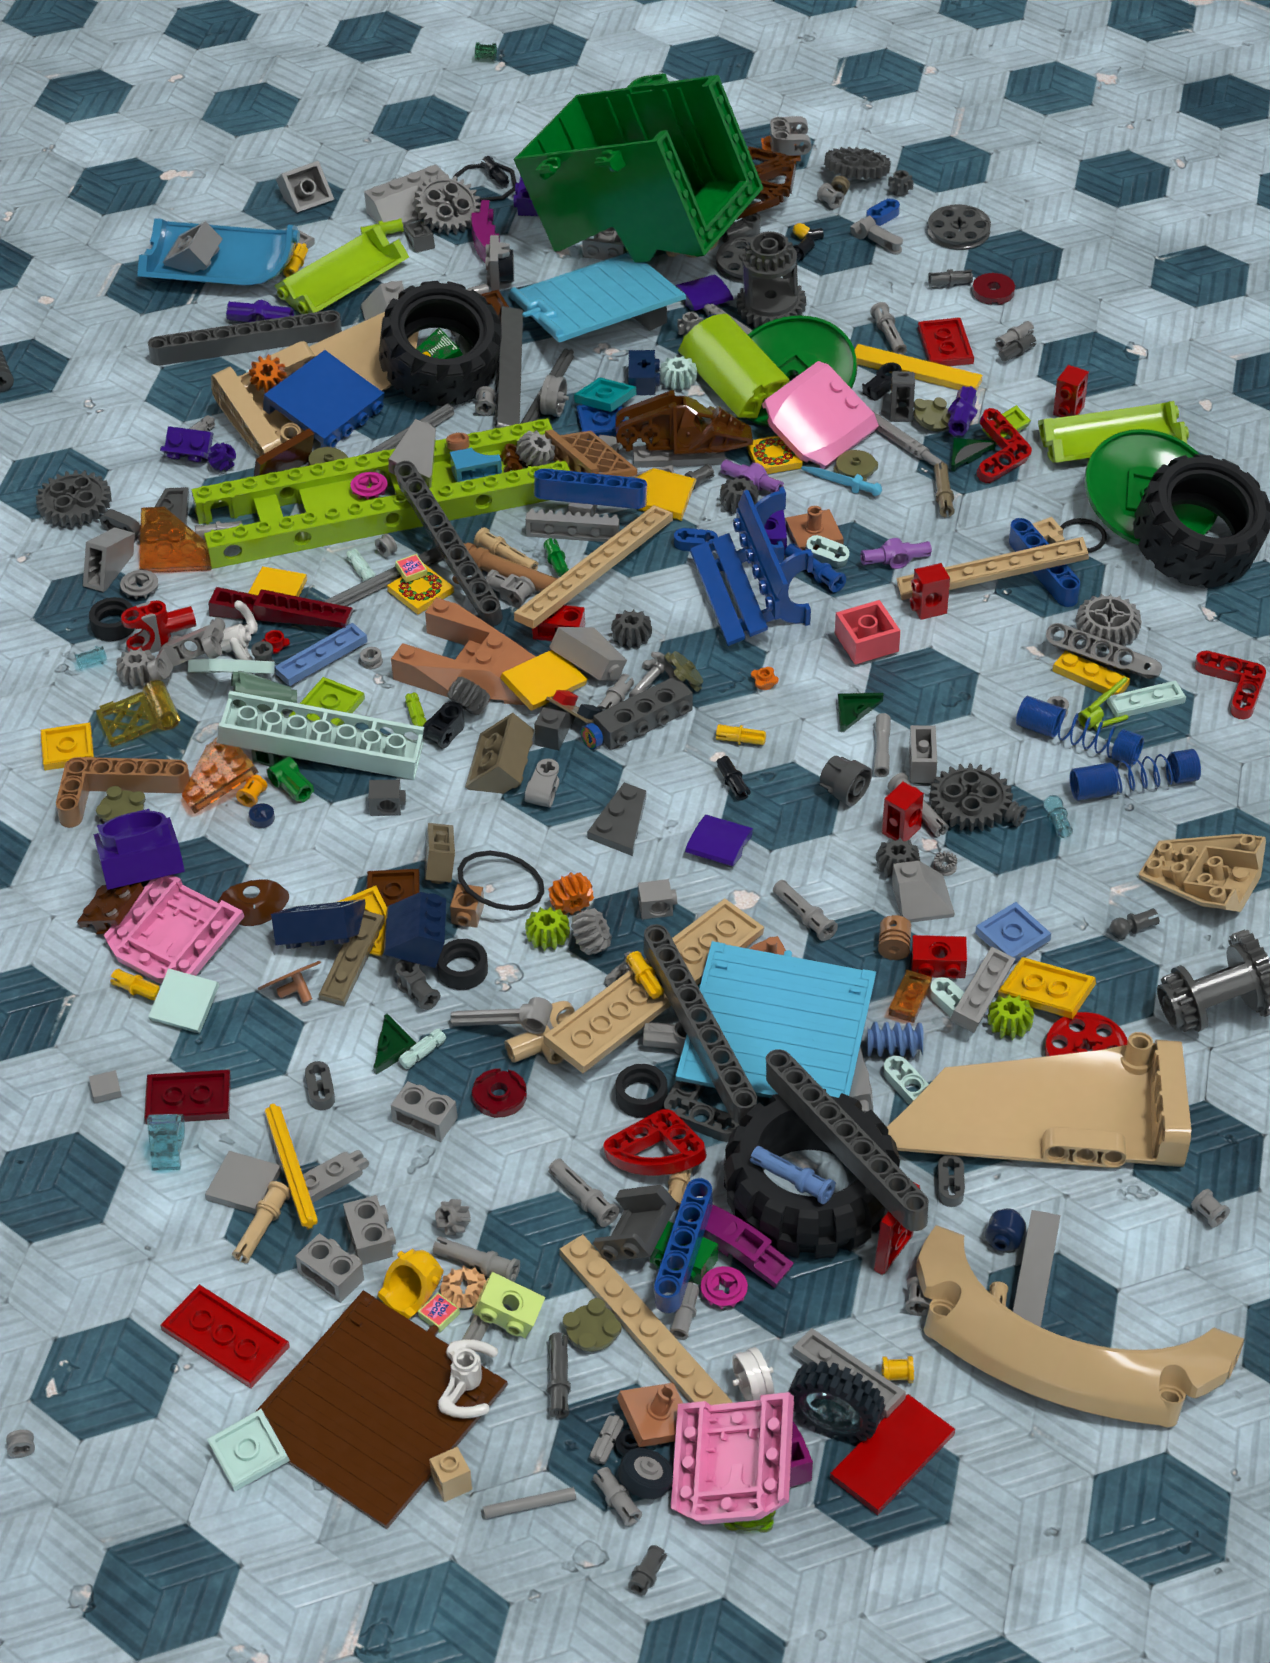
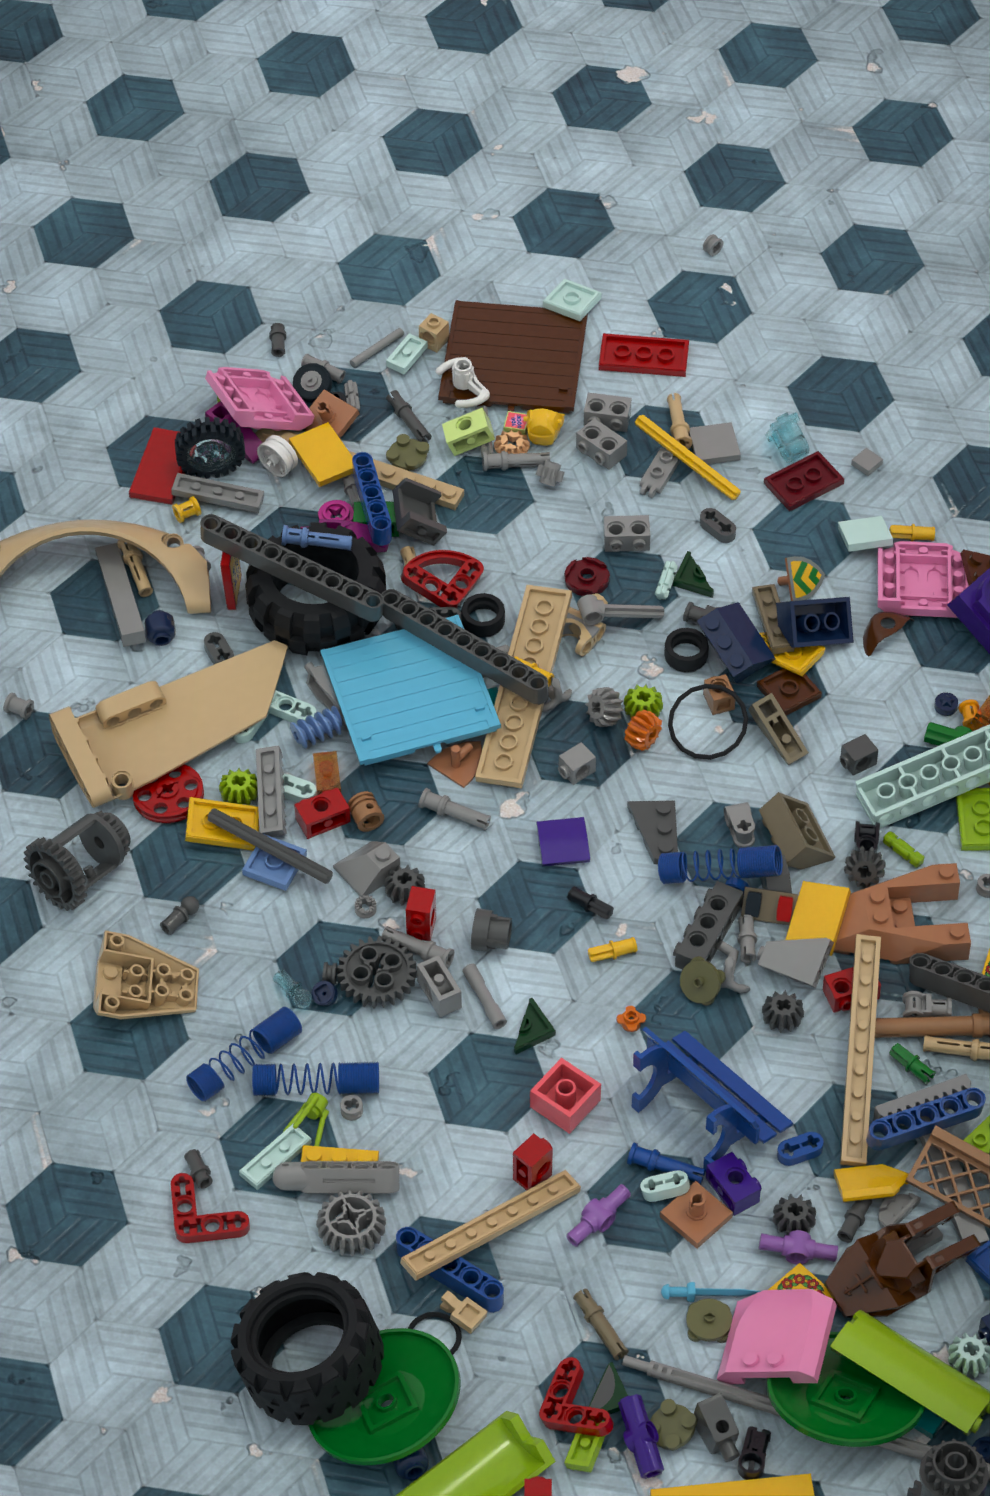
camera: 150 degrees right, 5 degrees up
light grey pin [548,1158,619,1227] -> none
none -> dark grey pin [184,1149,213,1189]
none -> dark grey axle [208,808,333,884]
none -> yellow tile [289,422,353,487]
none -> dark blue tile [312,981,338,1007]
none -> light aqua plate [386,333,428,375]
none -> blue piece [658,845,783,884]

